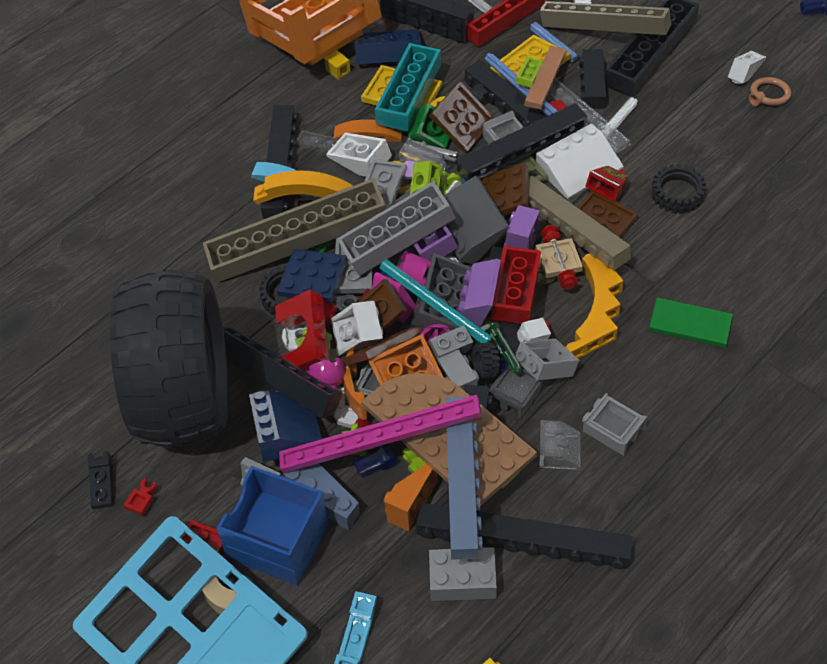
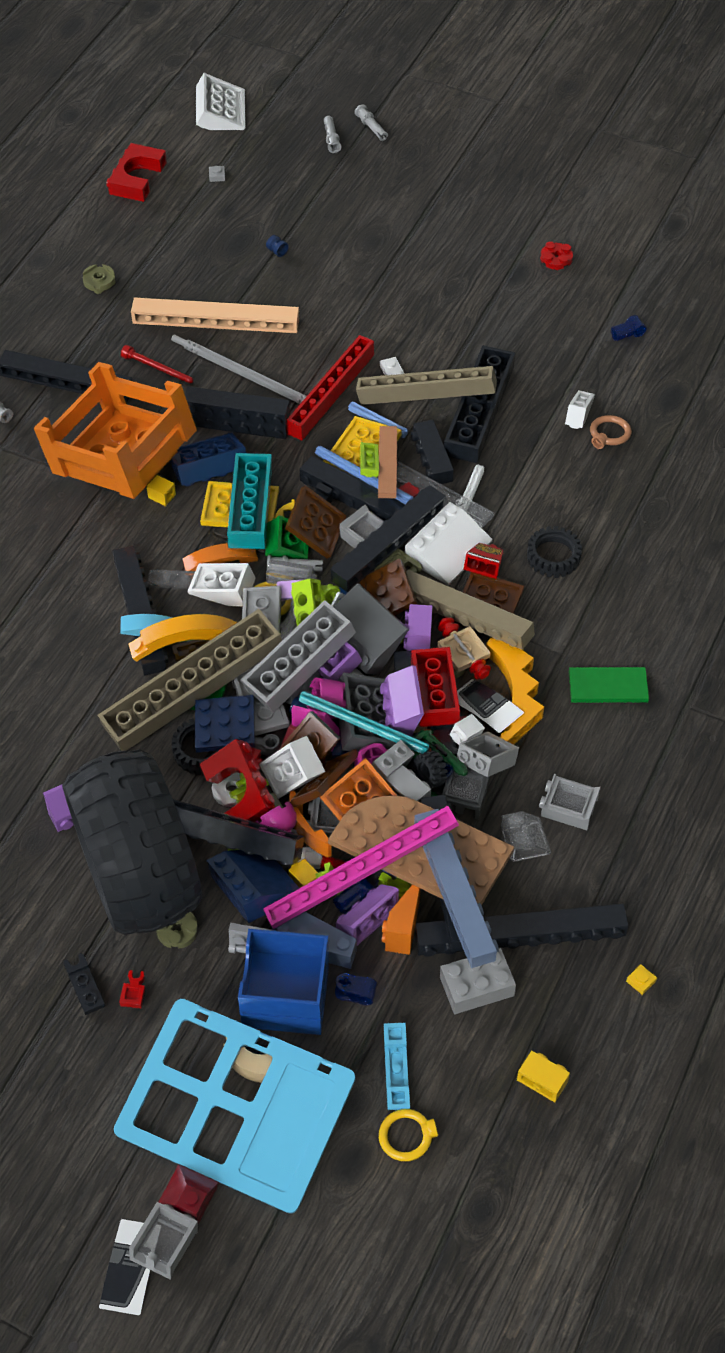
camera: 20 degrees left, 0 degrees up
red plate [181,520,223,553] -> none
none -> olive plate [156,912,198,949]
none -> yellow brick [288,858,318,888]
none -> clear blue piece [335,973,377,1006]
none -> medium lavender slope [336,884,399,946]
none -> sticker [457,679,524,733]
none -> yellow plate [626,965,657,995]

